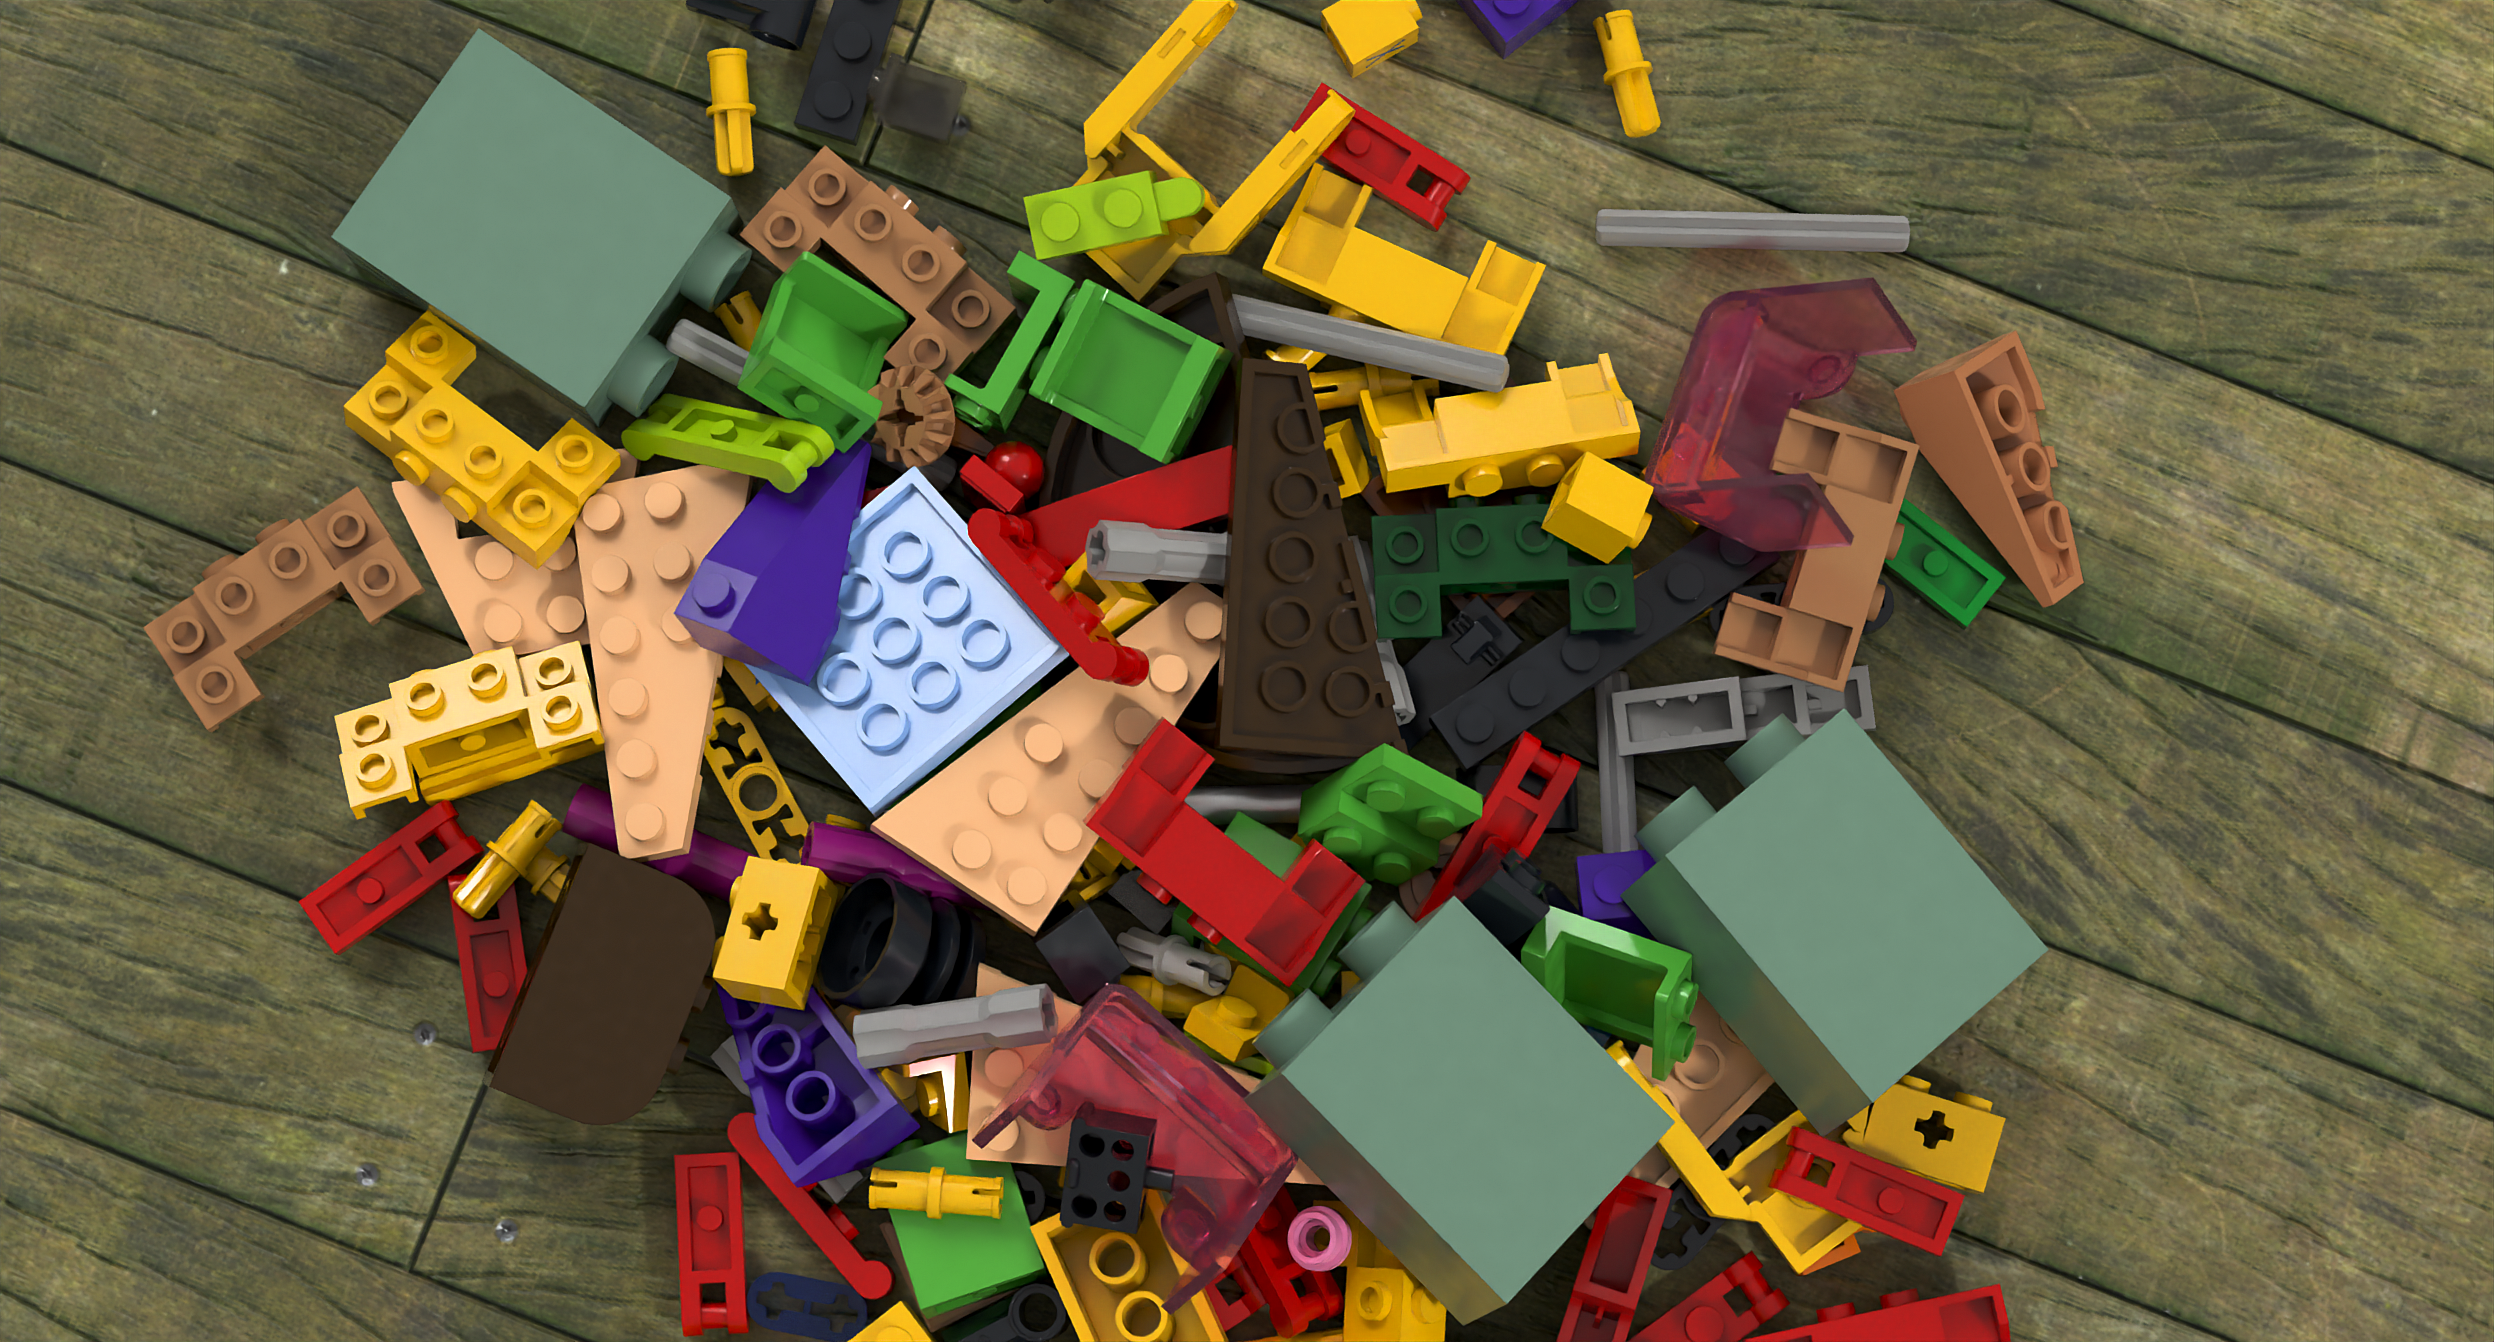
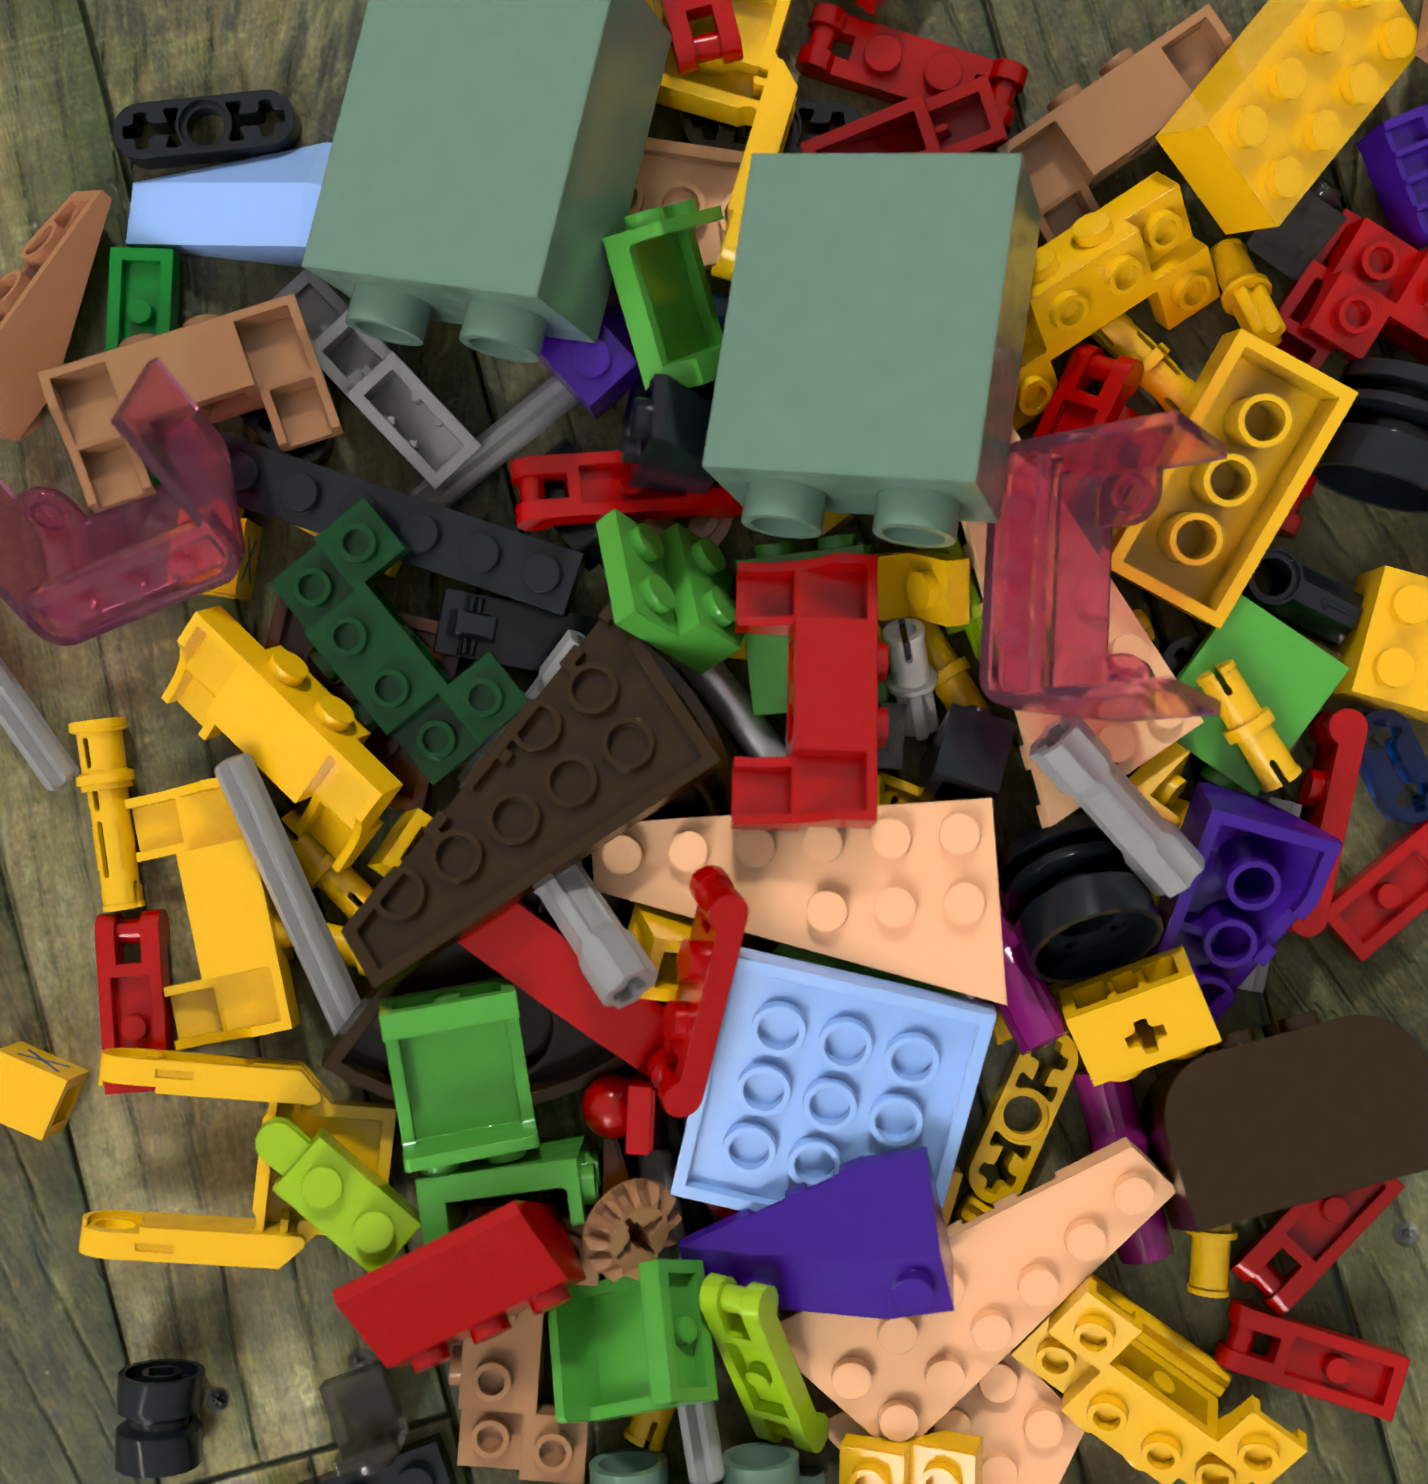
camera: 125 degrees left, 5 degrees up
yellow axle [453,800,564,919] -> none
black piece [1059,1101,1175,1234] -> none
bright pink plate [1288,1206,1352,1272] -> none
yellow brick [1541,451,1654,564] -> none
none -> yellow pin [68,716,146,912]
none -> black beam [113,90,302,170]
none -> light blue wedge [125,142,332,267]
none -> red slope [331,1200,587,1374]

